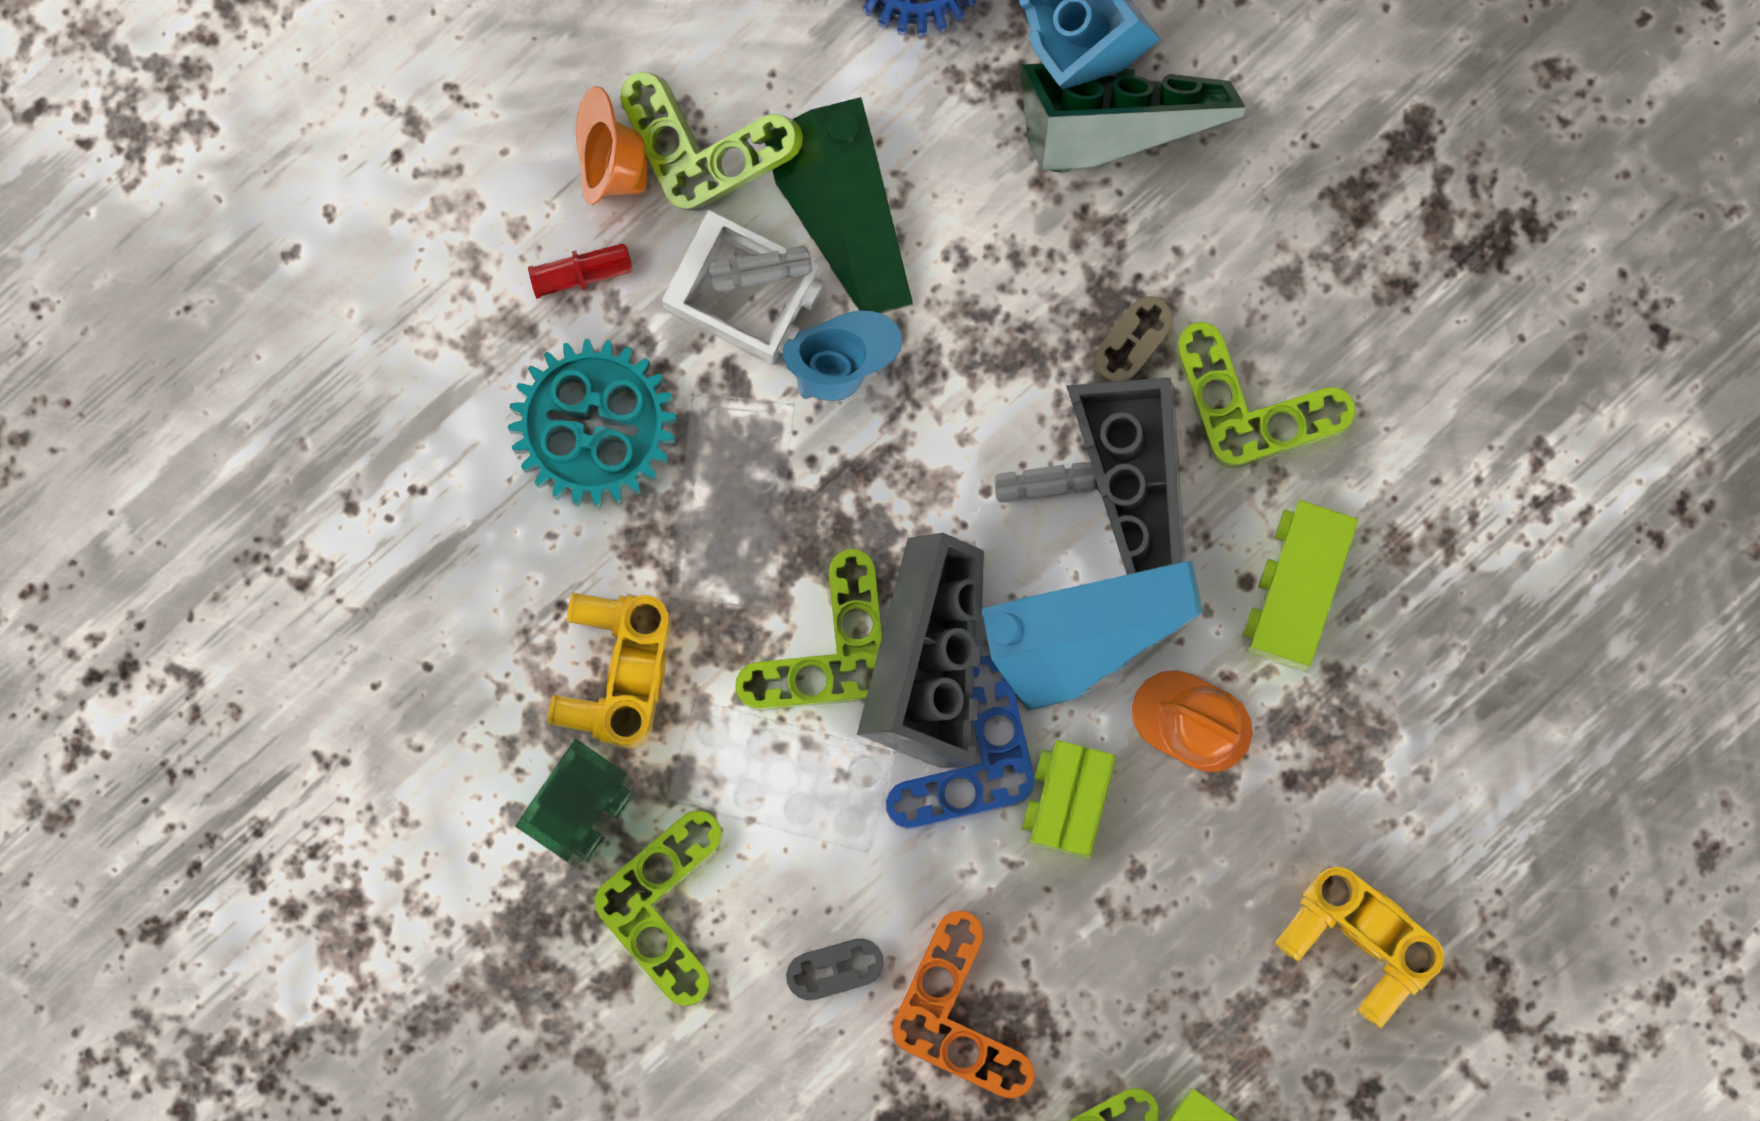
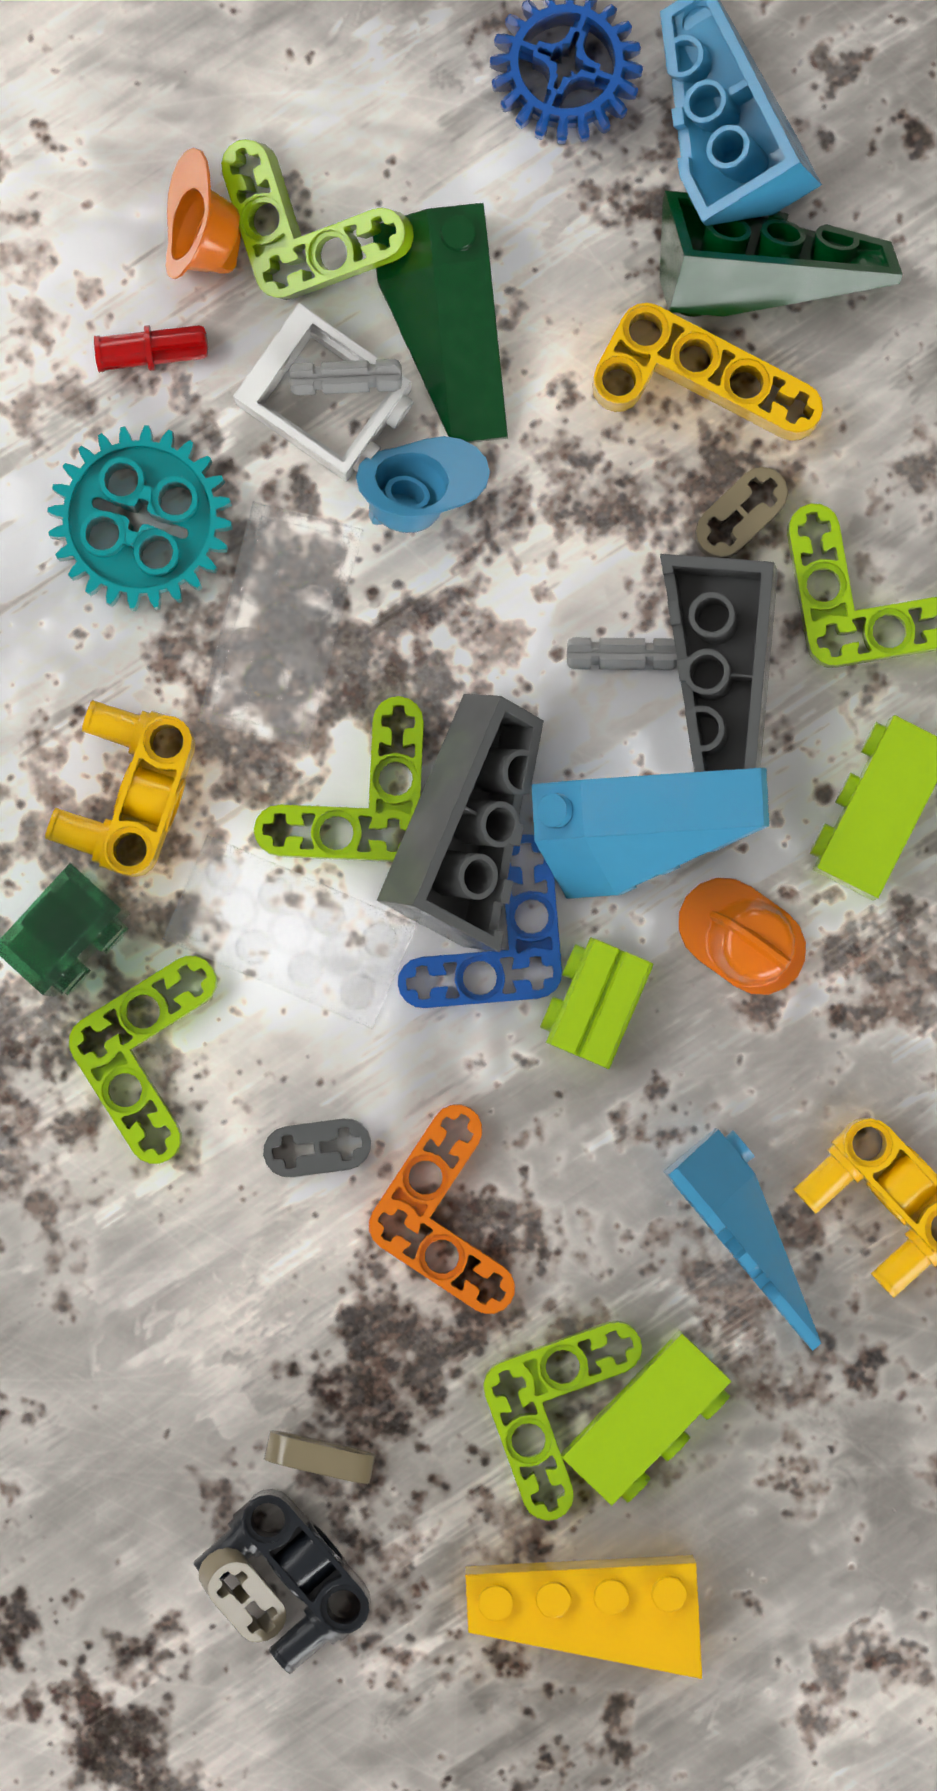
camera: 10 degrees right, 5 degrees up
none -> yellow beam [592,303,823,441]
none -> dark azure wedge [663,1128,821,1351]

